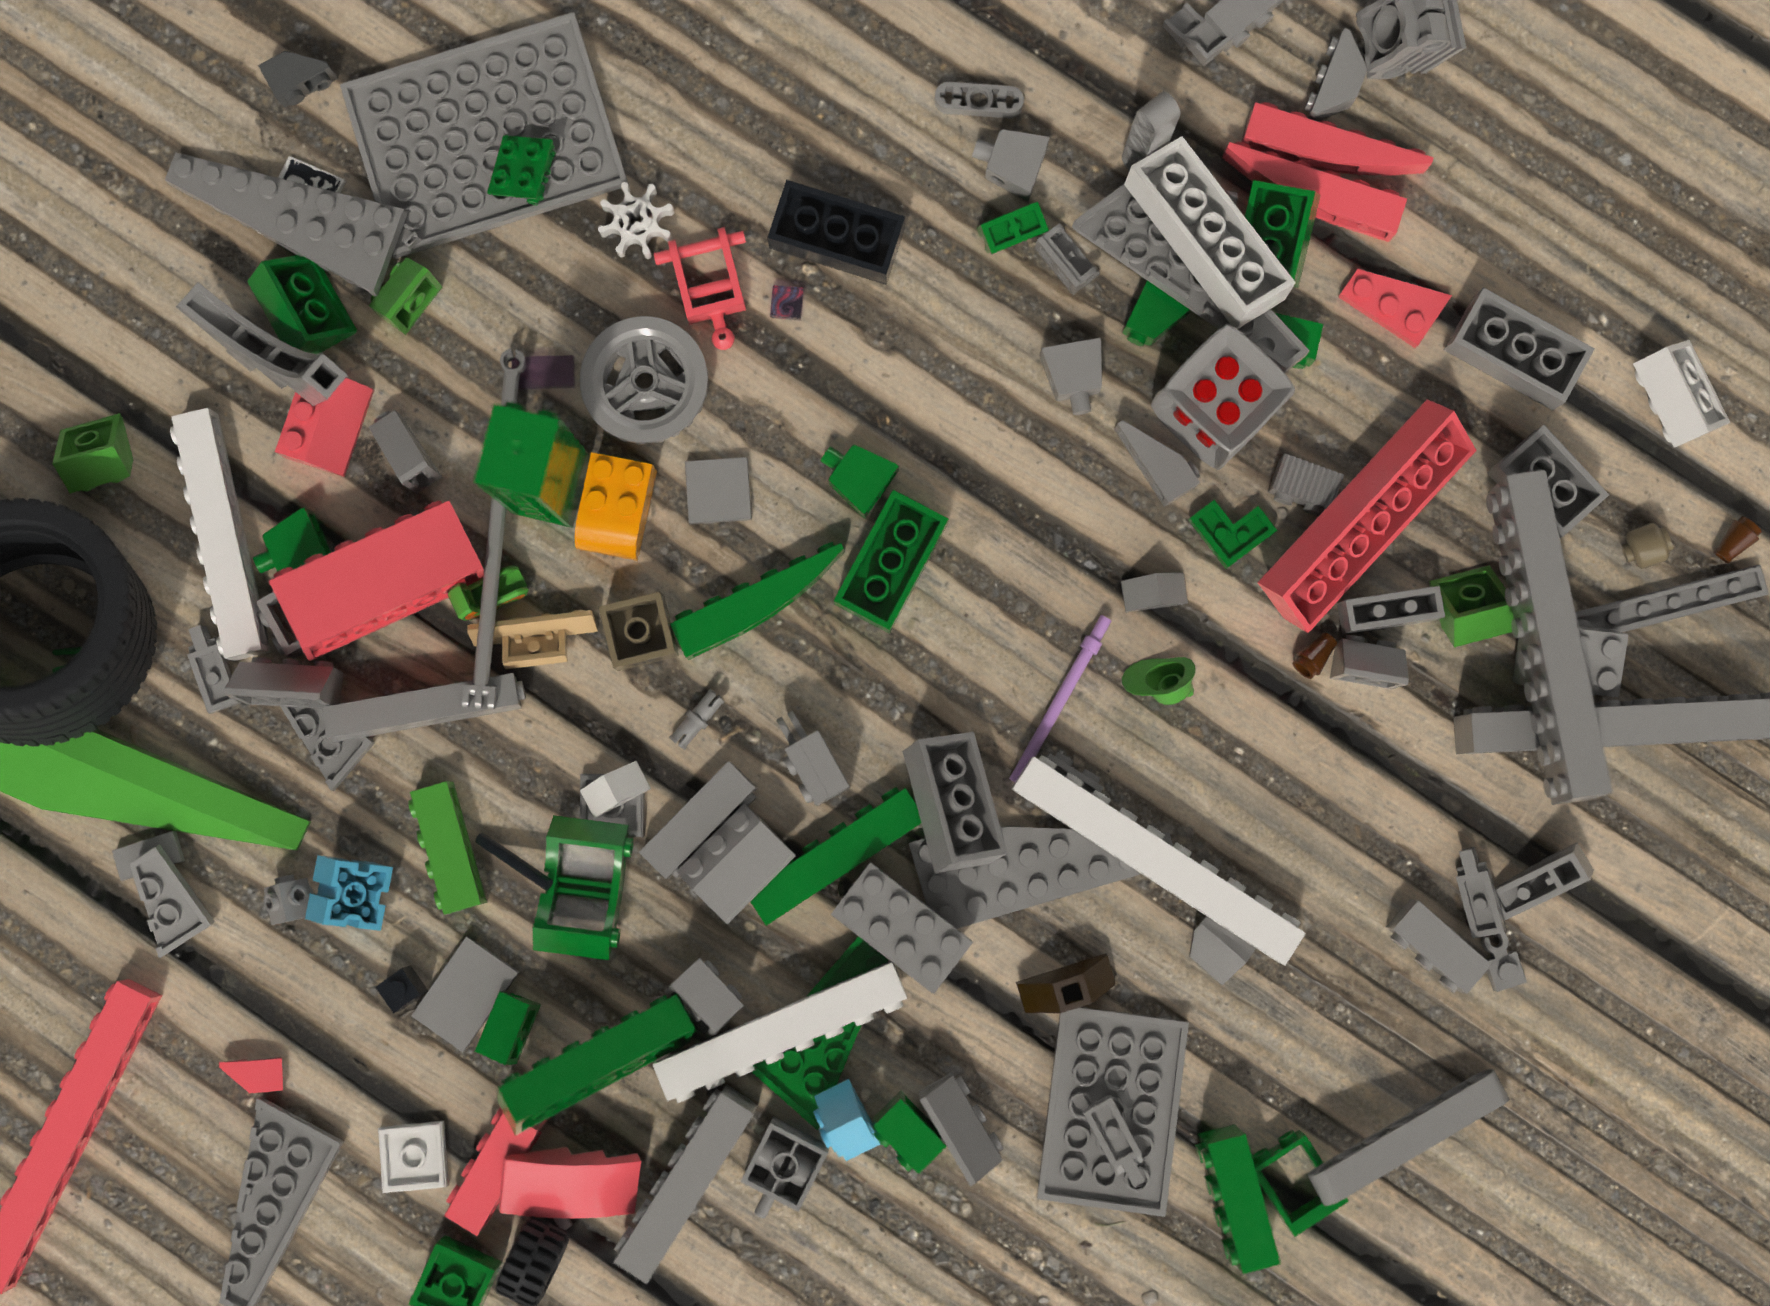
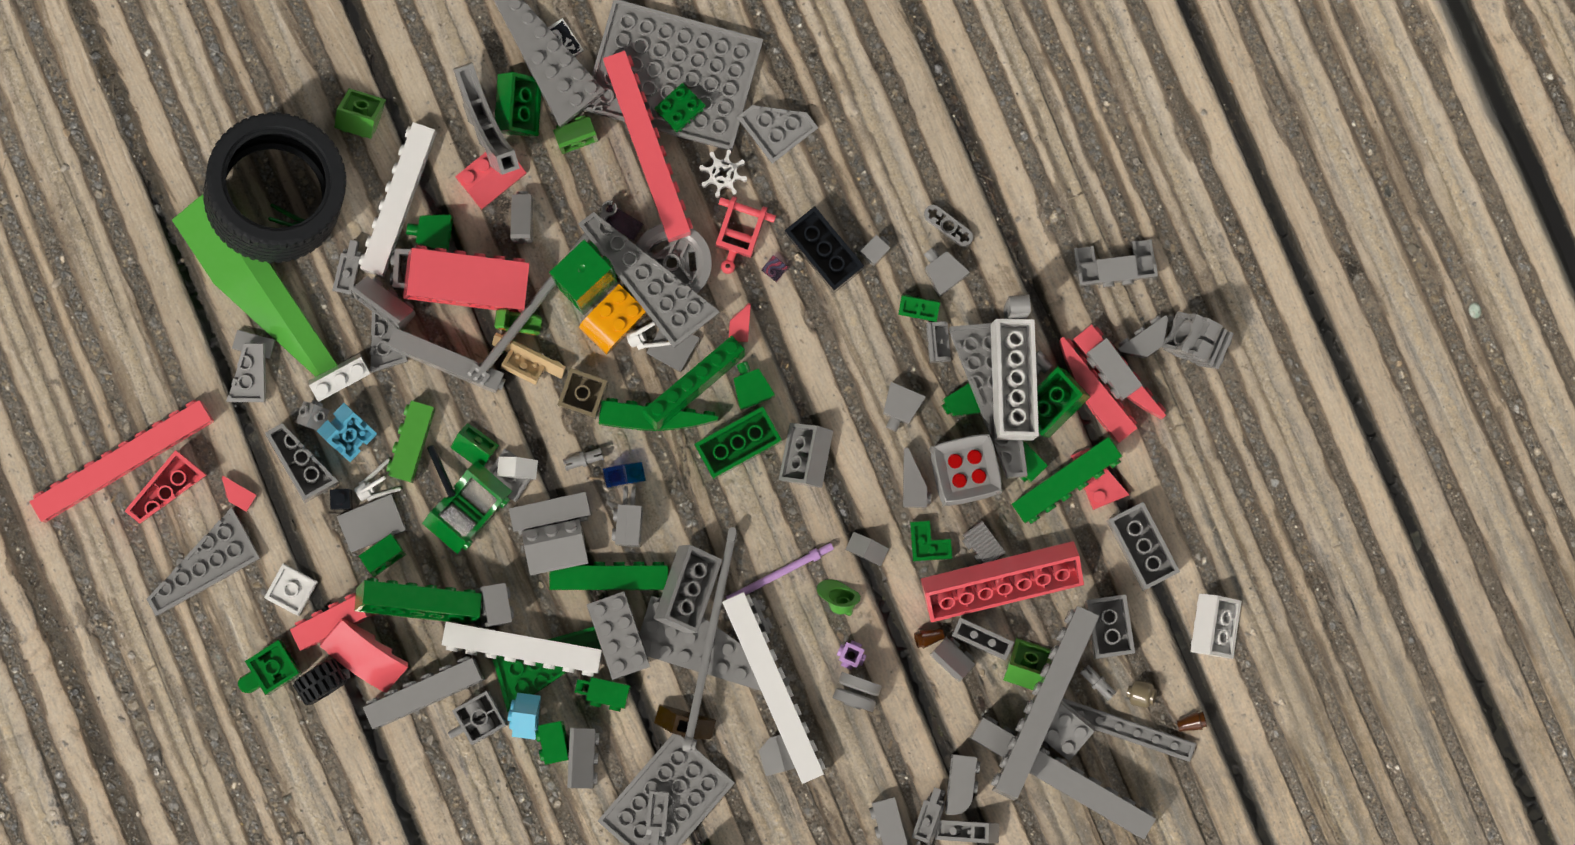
camera: 30 degrees right, 0 degrees up
none -> coral wedge [125,450,207,524]
none -> light grey wedge [265,423,339,503]
none -> white brick [308,353,370,402]
none -> white plant [354,458,401,502]
none -> green panel [451,423,499,467]
none -> green brick [574,677,631,712]
none -> light grey wing [578,212,720,348]
none -> coral brick [603,51,693,243]
none -> clear blue slope [603,462,646,489]
none -> white plant [627,321,671,350]
none -> green brick [644,336,745,431]
none -> light grey hinge [682,527,737,752]
none -> coral slope [729,303,751,342]
none -> light grey plate [737,105,818,164]
none -> light grey slope [779,423,833,488]
none -> light grey wheel [833,672,882,712]
none -> lavender brick [837,640,866,670]
none -> light grey brick [860,234,890,267]
none -> light grey brick [945,754,980,815]
none -> green brick [1011,437,1123,524]
none -> light grey pin [1080,664,1116,701]
none -> light grey brick [1086,338,1142,401]

